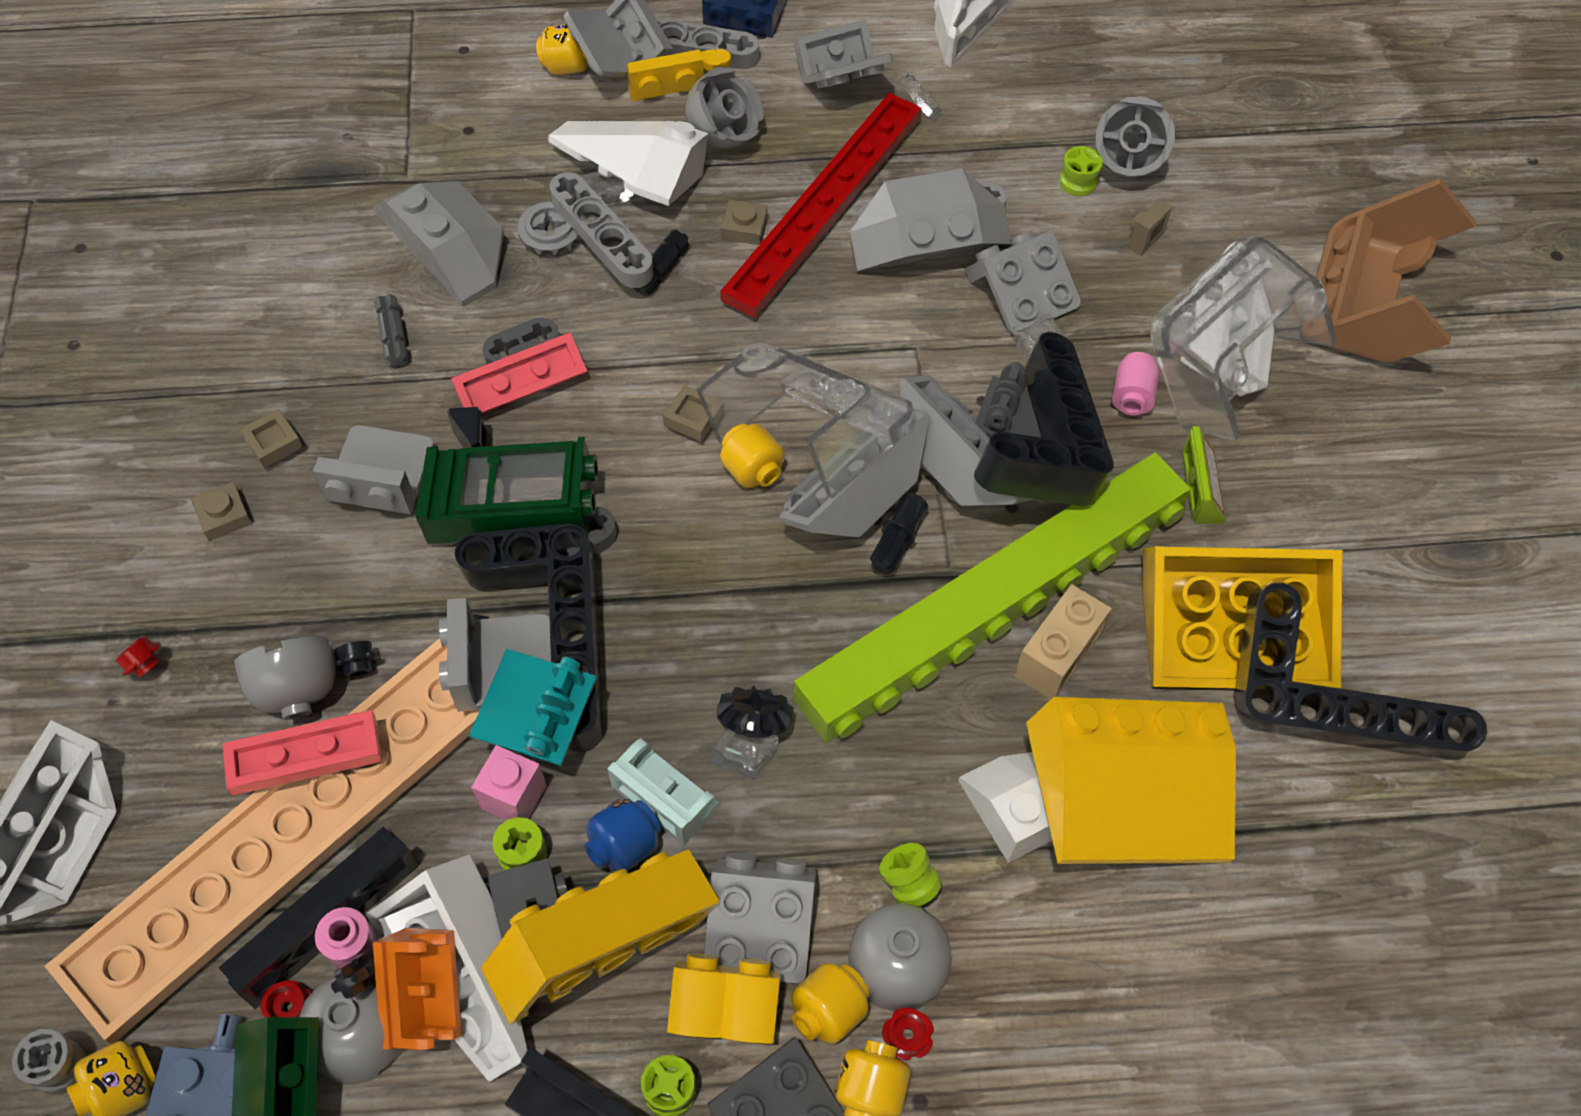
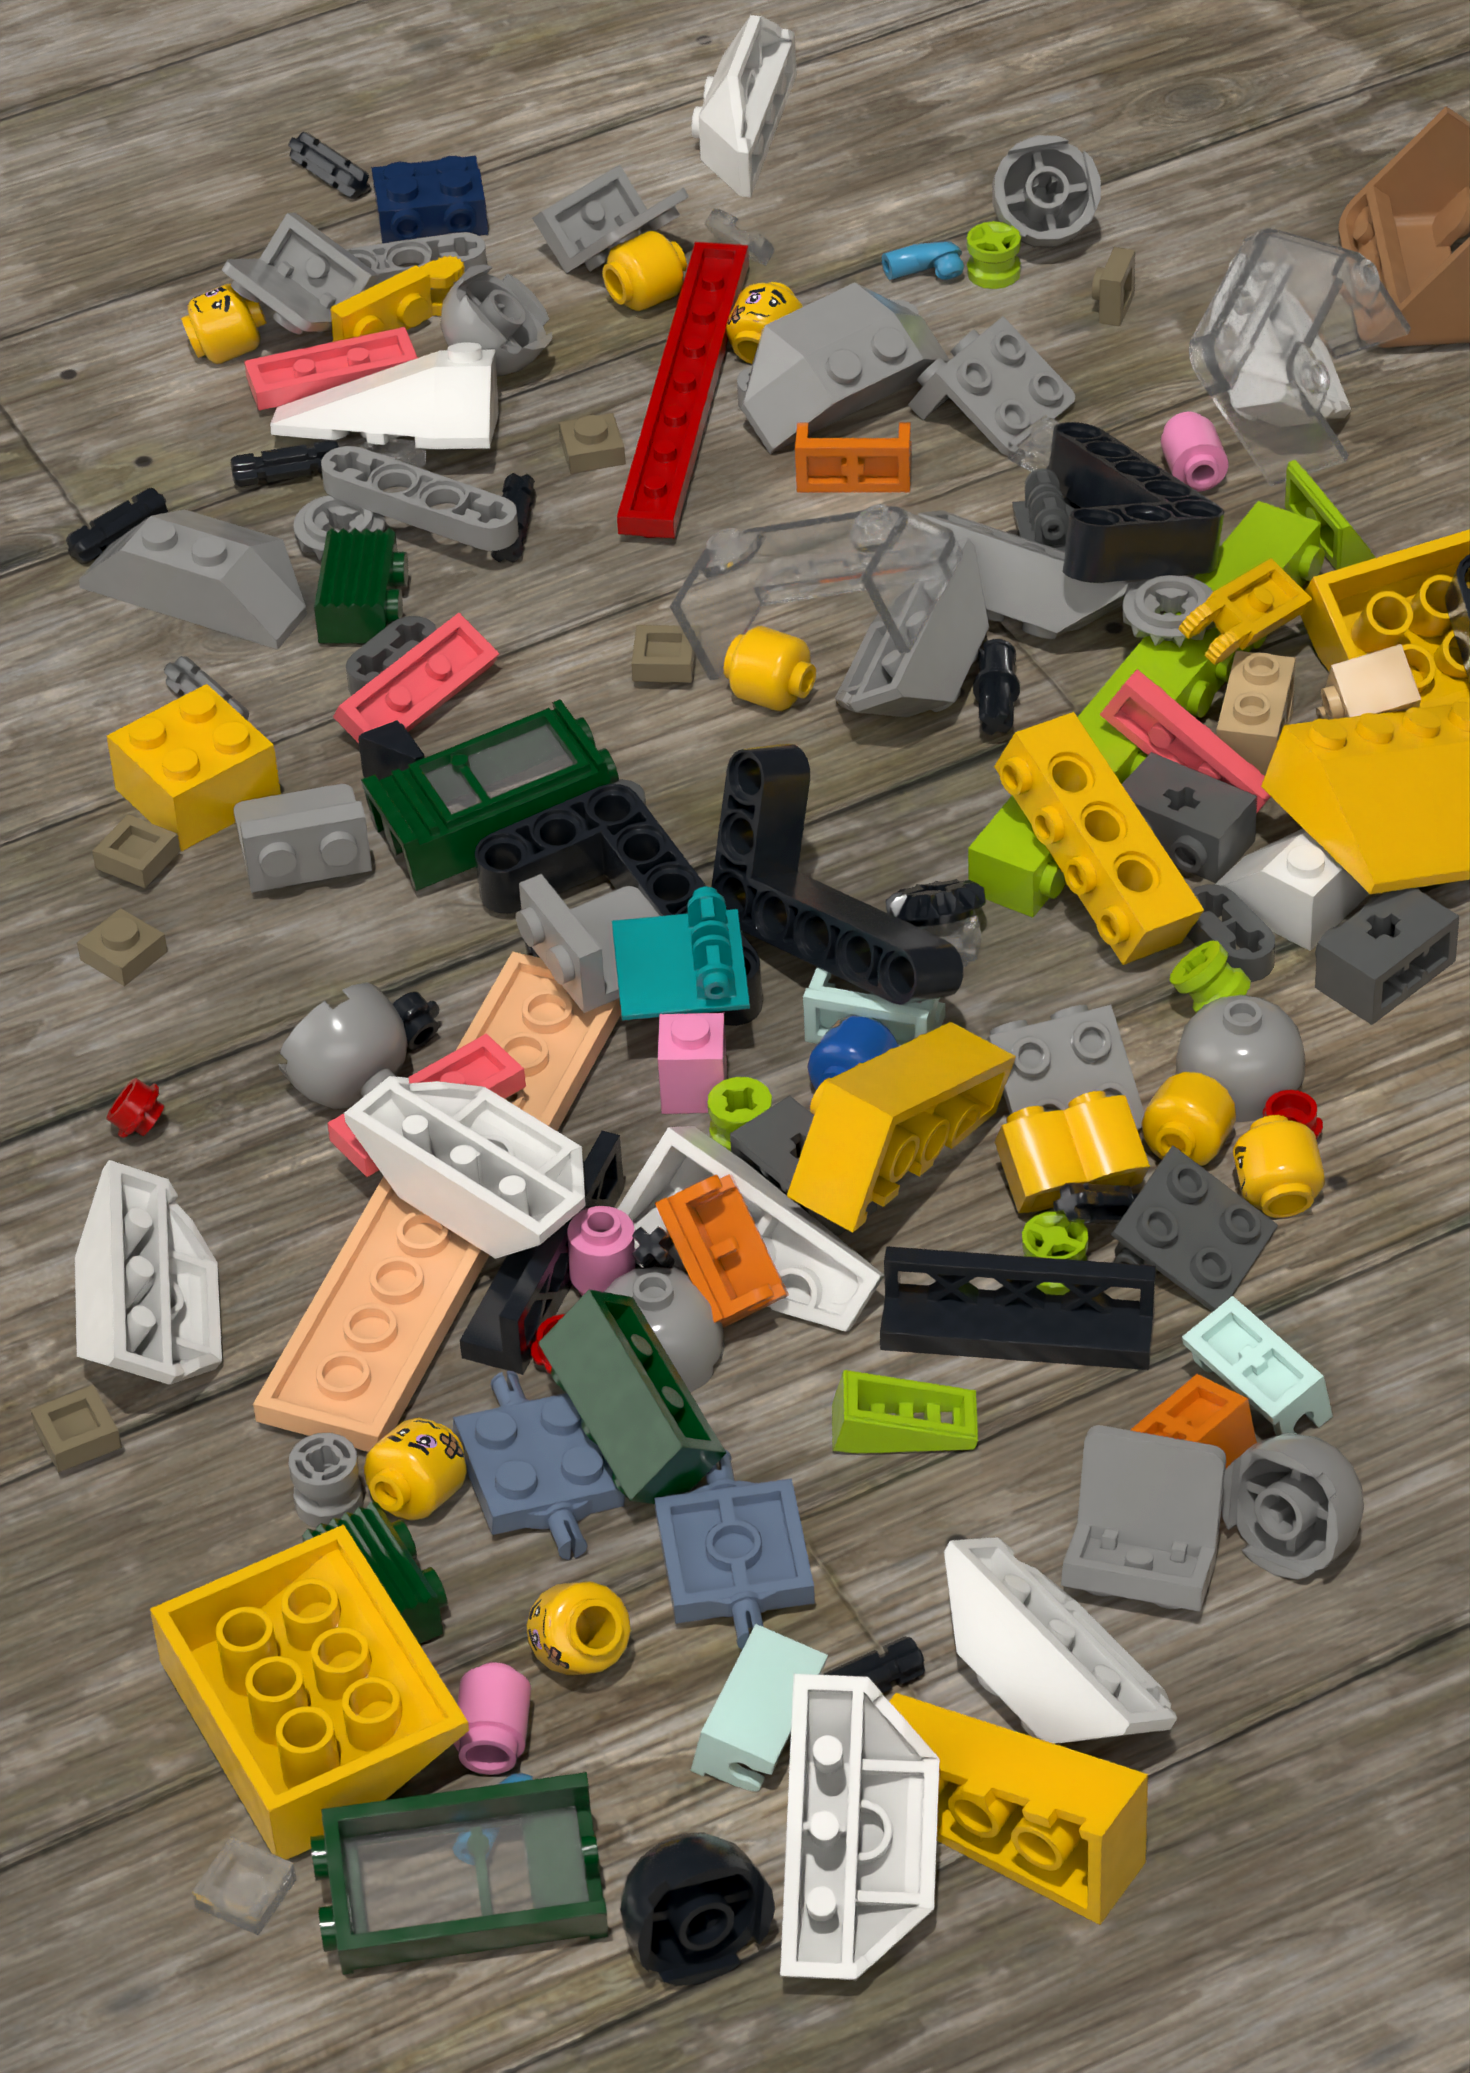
camera: 20 degrees left, 15 degrees down
none -> black axle [66,488,168,564]
none -> yellow brick [106,684,281,852]
none -> black axle [230,440,339,487]
none -> coral plate [244,327,418,411]
none -> dark green brick [314,528,408,644]
none -> white wedge [344,1076,586,1259]
none -> yellow head [603,231,687,311]
none -> black beam [711,744,963,1005]
none -> yellow head [726,282,803,364]
none -> orange hinge [795,422,912,492]
none -> dark azure arm [882,241,964,280]
none -> yellow brick [994,712,1204,965]
none -> black axle [1053,1182,1138,1224]
none -> coral plate [1100,669,1271,814]
none -> dark grey brick [1122,752,1257,883]
none -> light grey gear [1123,575,1216,647]
none -> yellow hinge [1178,558,1313,665]
none -> dark grey beam [1187,884,1275,982]
none -> dark grey brick [1315,888,1460,1025]
none -> tan brick [1316,644,1421,719]

